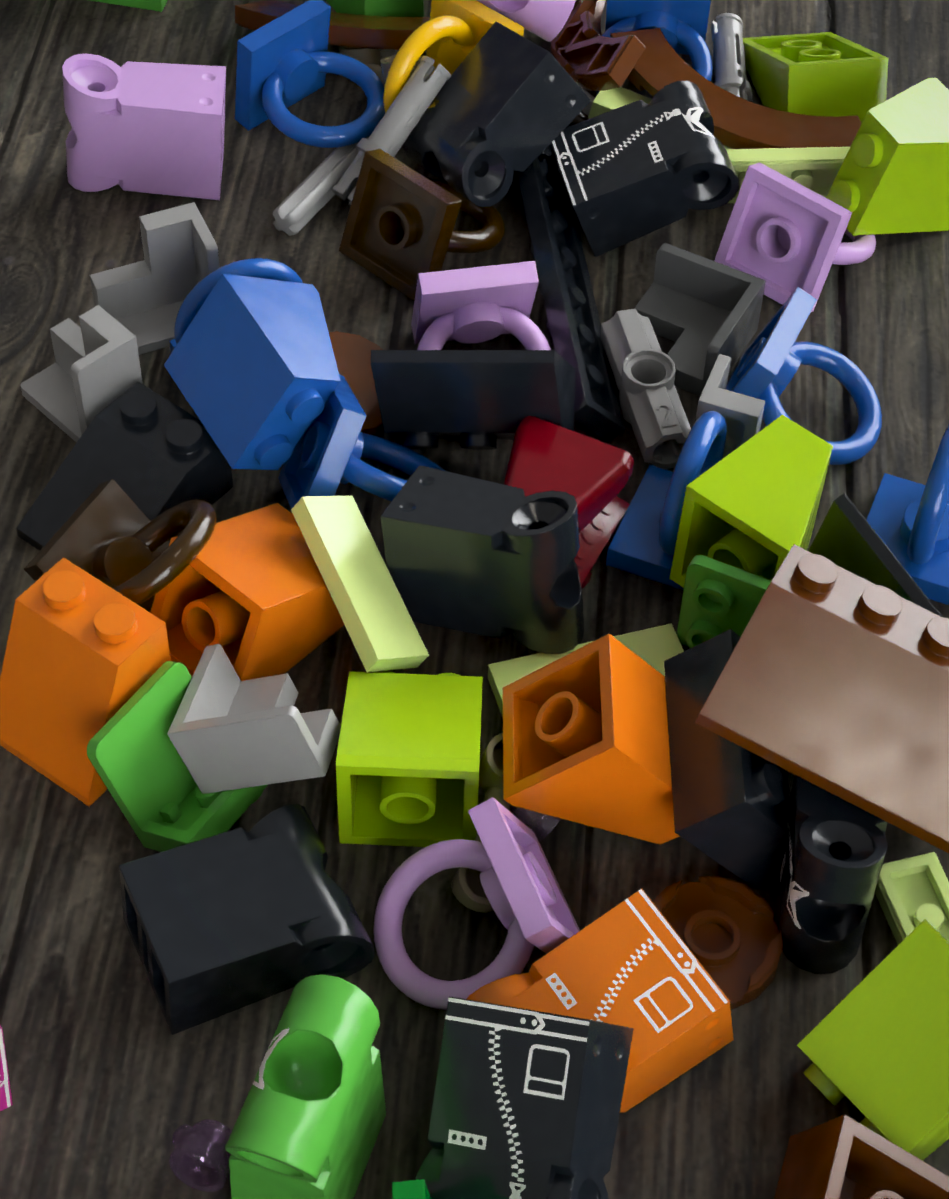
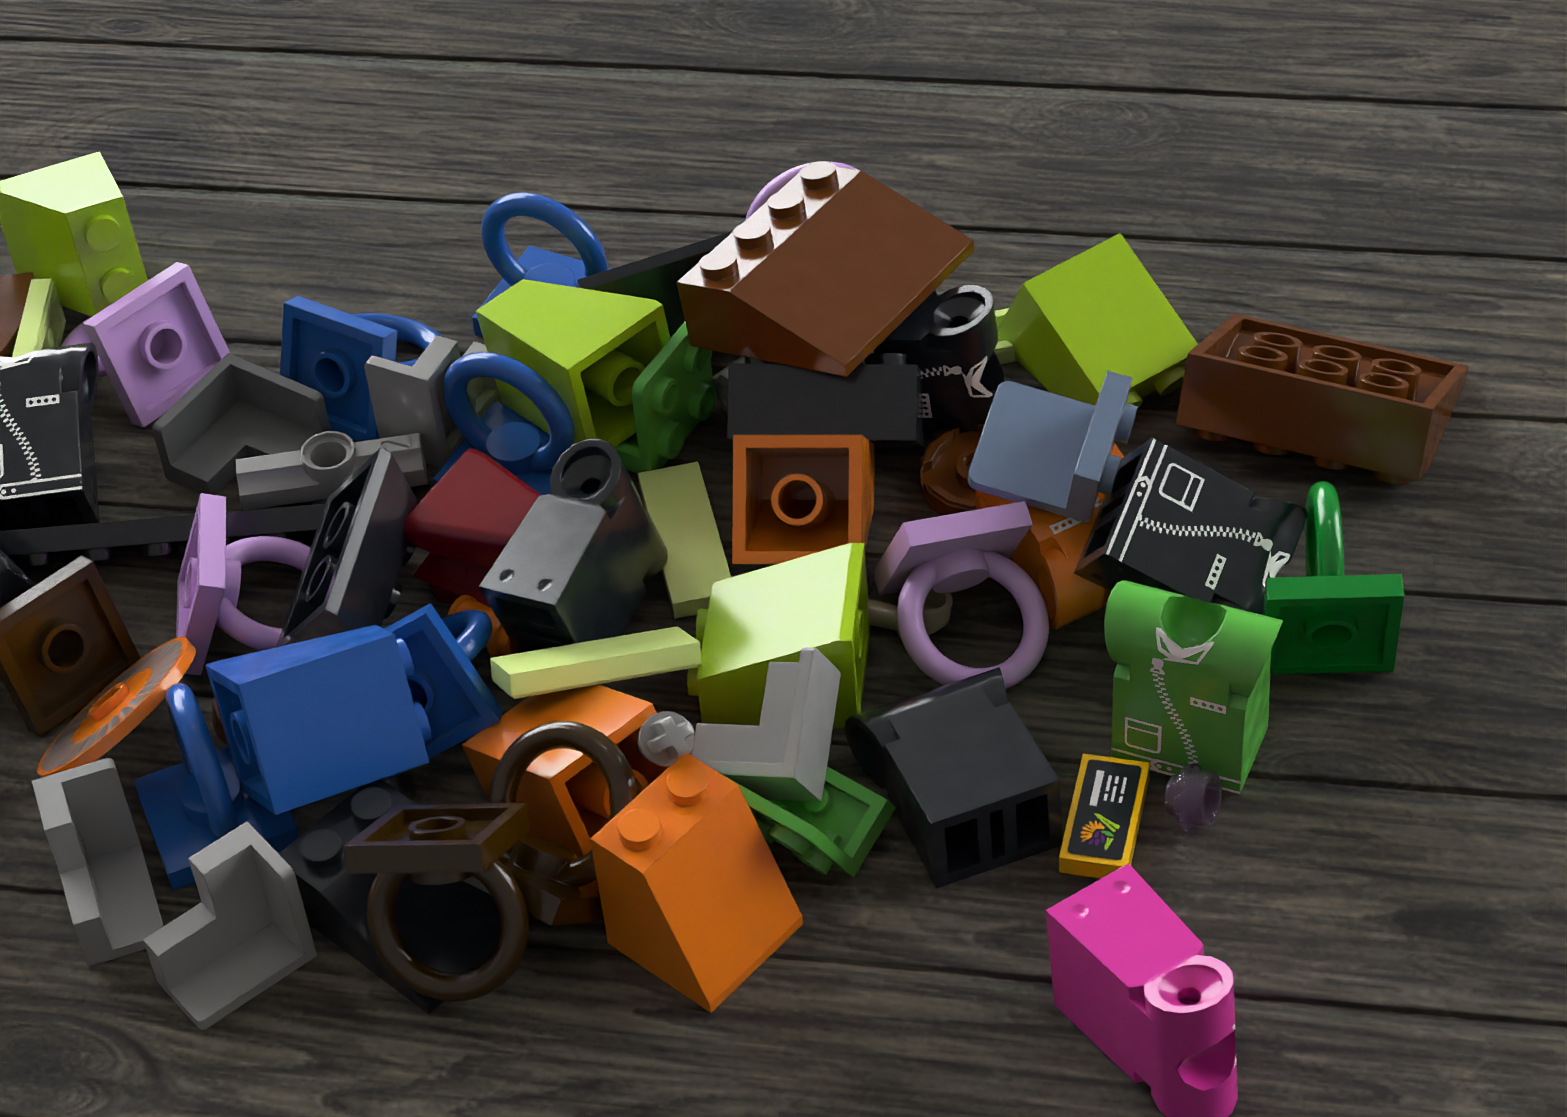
camera: 80 degrees left, 5 degrees down
none -> orange piece [37,637,196,778]
none -> dark brown tile [344,803,530,1002]
none -> light grey axle [637,711,695,767]
none -> sand blue bracket [967,371,1138,523]
none -> tile [1059,754,1150,879]

